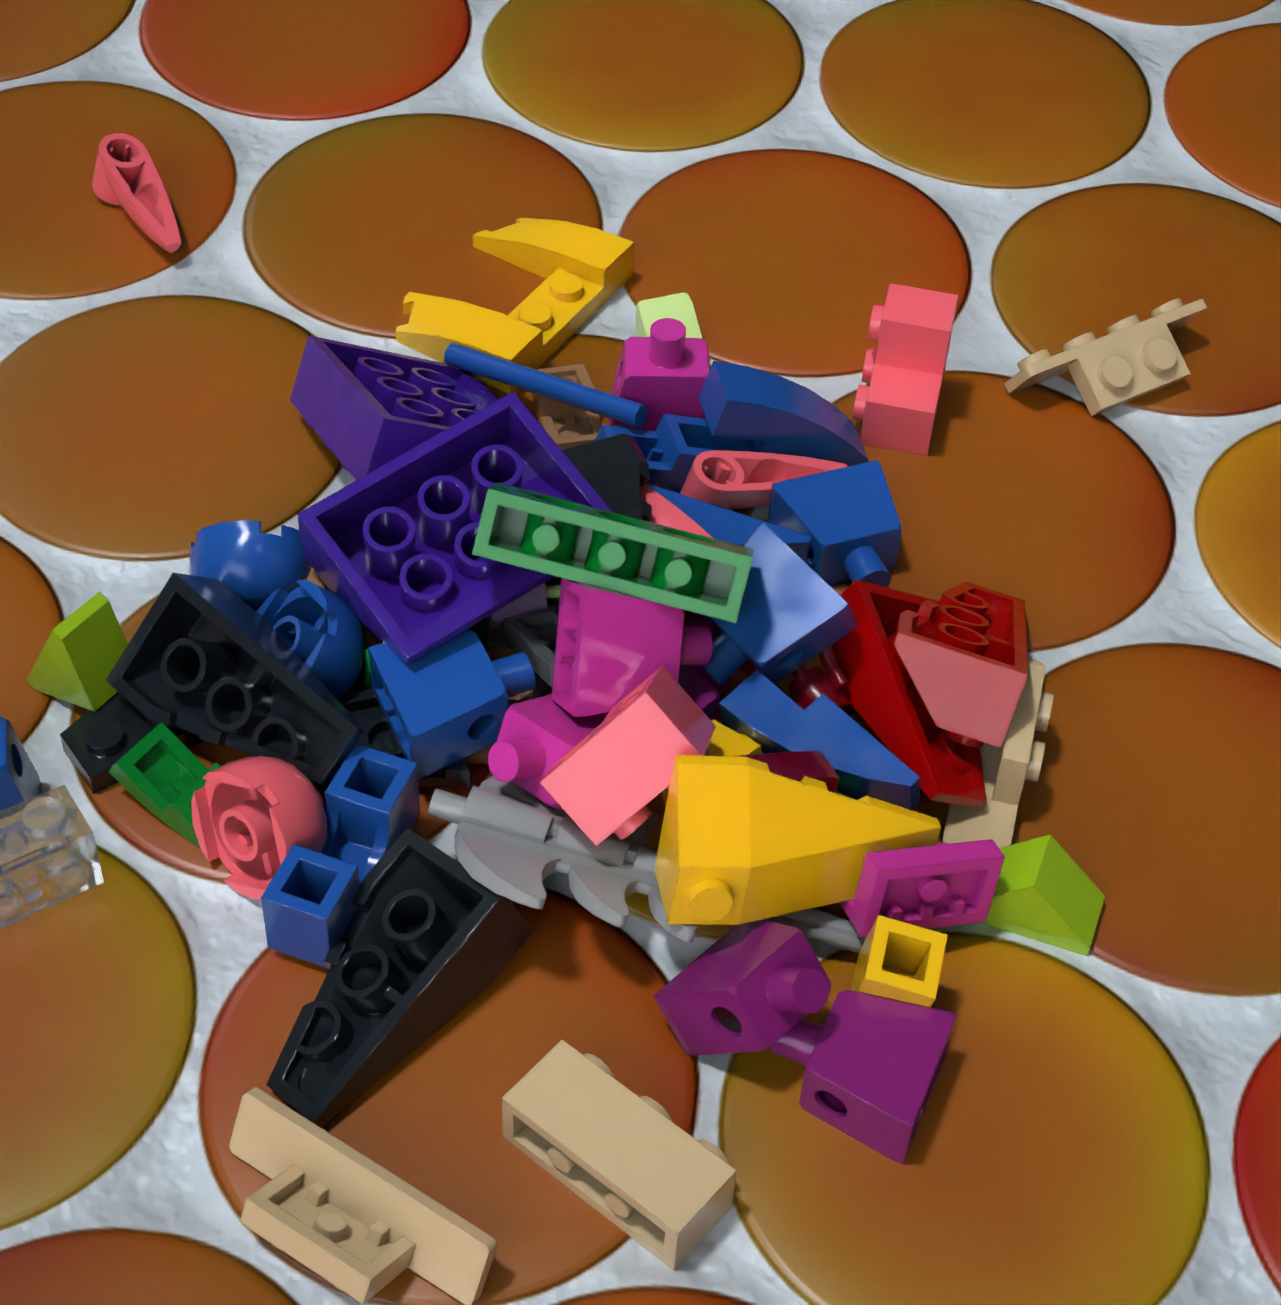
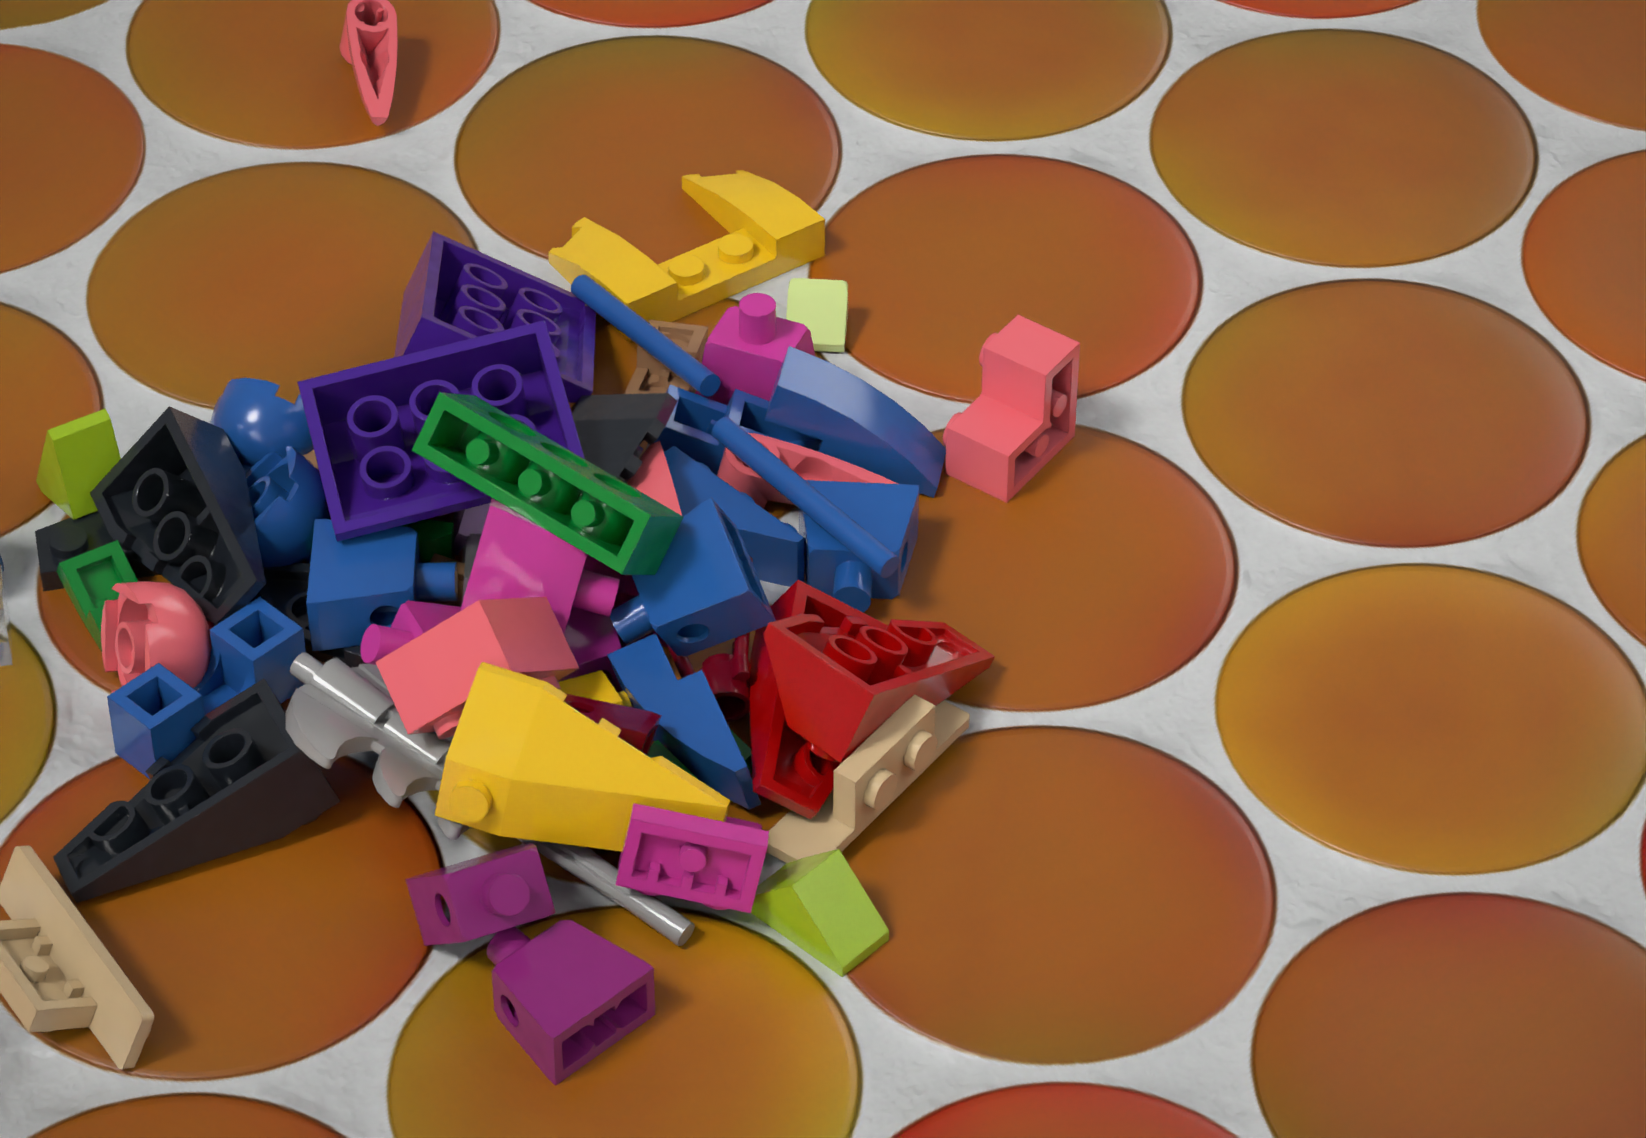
camera: 25 degrees right, 5 degrees down
tan brick [502,1040,737,1271] -> none
yellow brick [851,915,948,1007] -> none
tan bracket [1004,298,1208,417] -> none
none -> blue bar [712,417,900,578]

